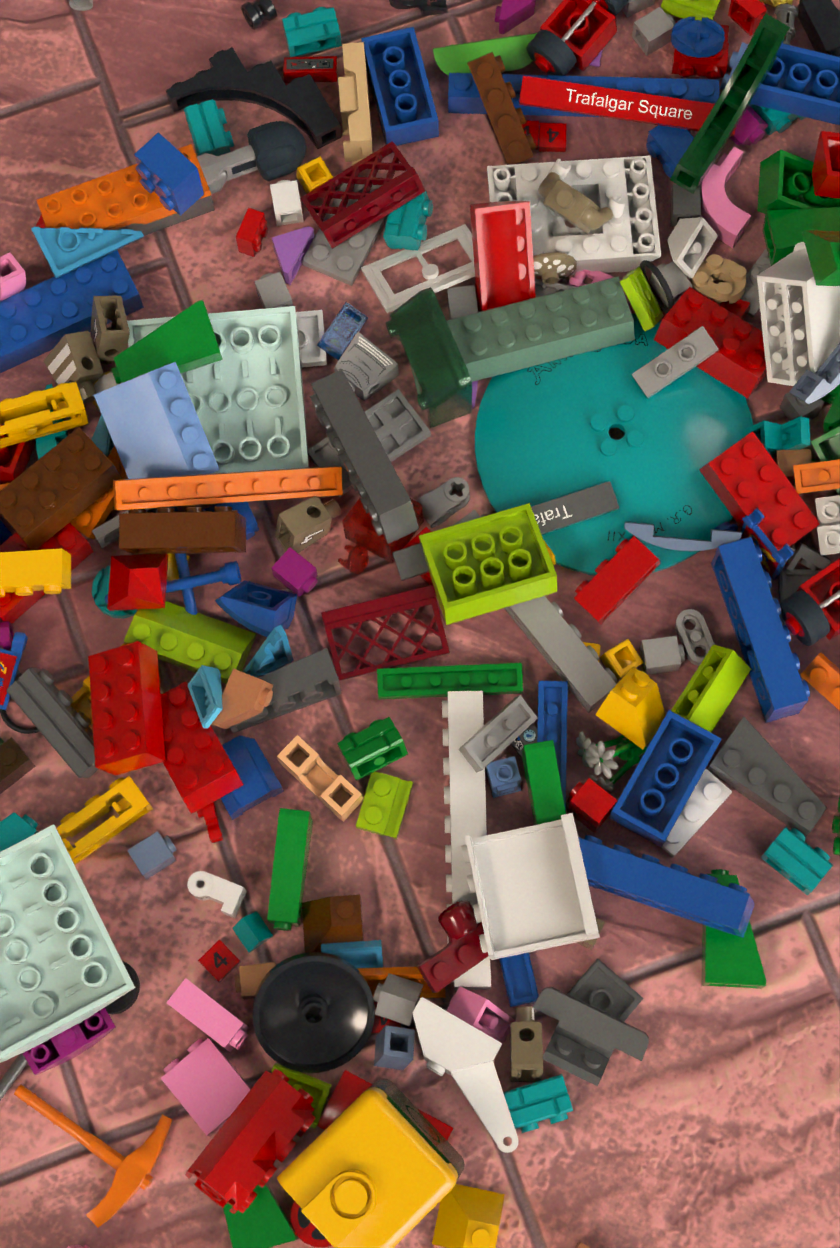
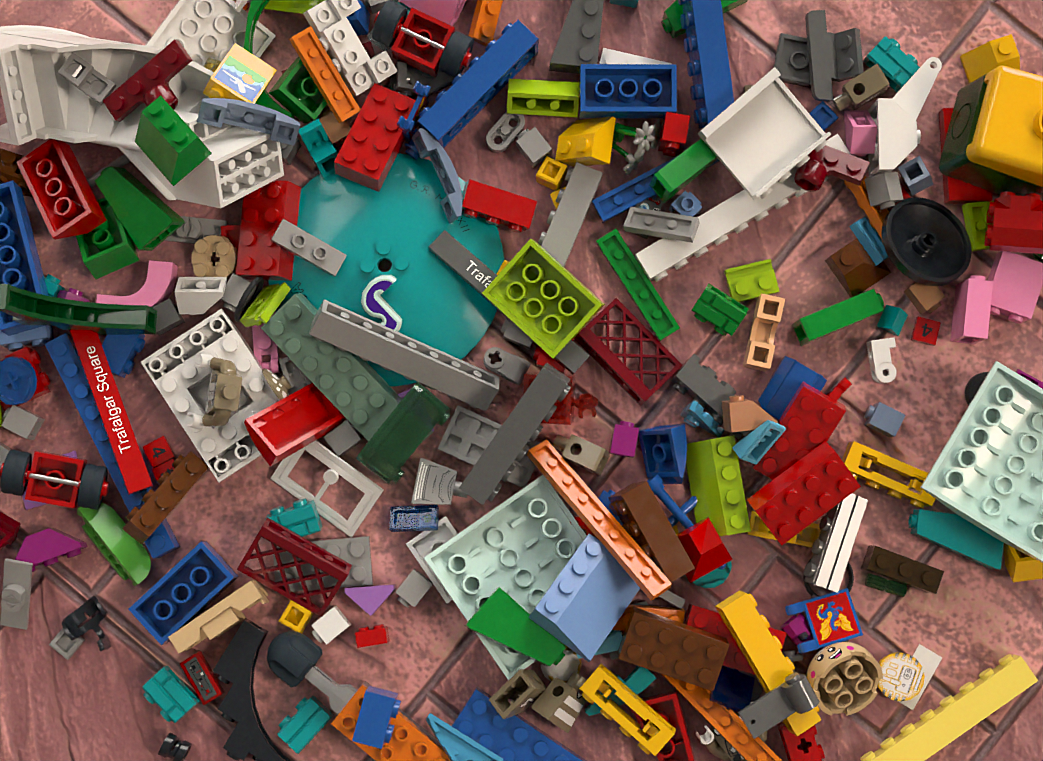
camera: 125 degrees left, 10 degrees up
none -> light grey brick [309,299,499,411]
none -> animal [361,275,402,332]

